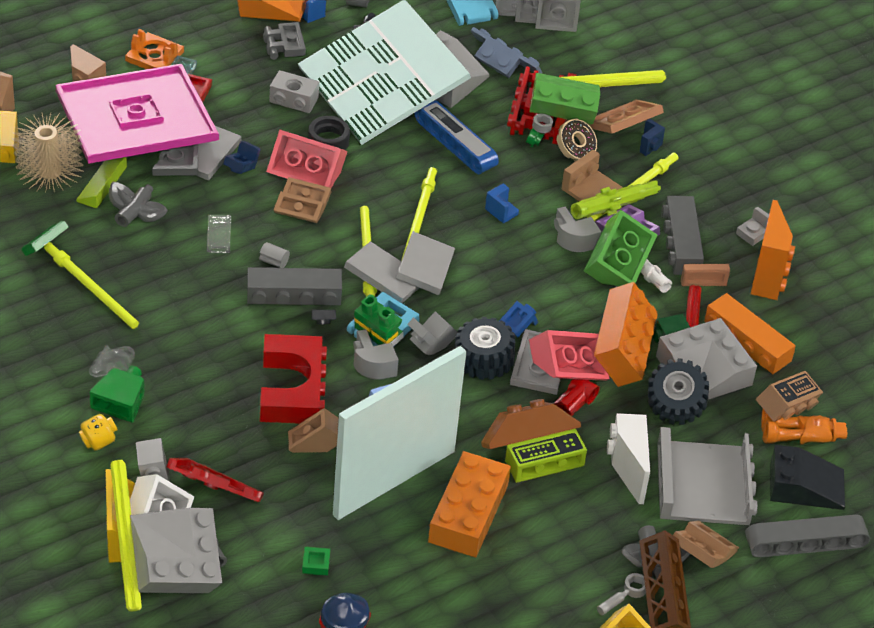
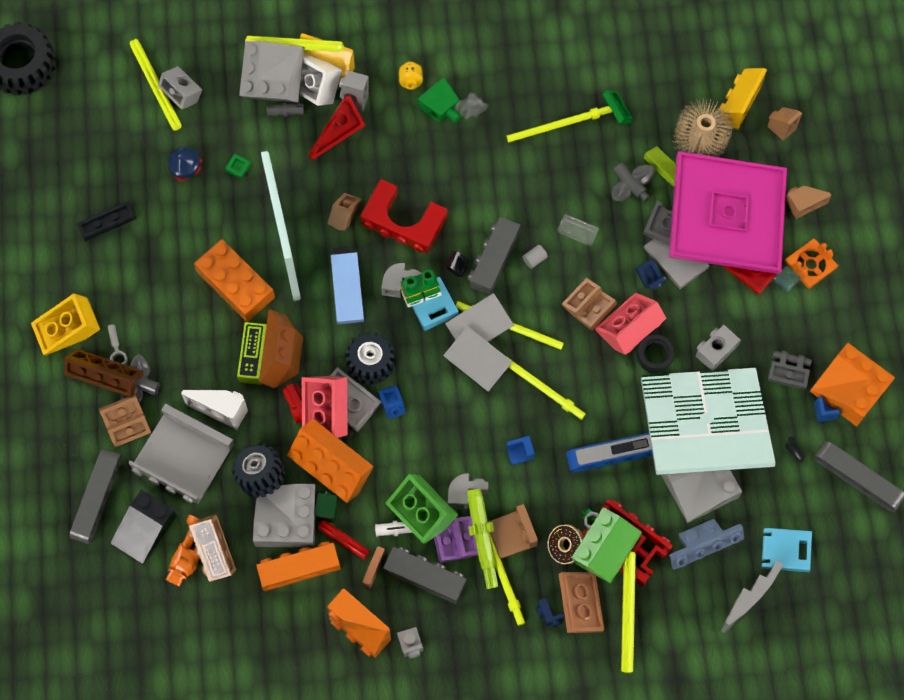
camera: 120 degrees right, 25 degrees up
light grey brick [407,311,458,355] -> none

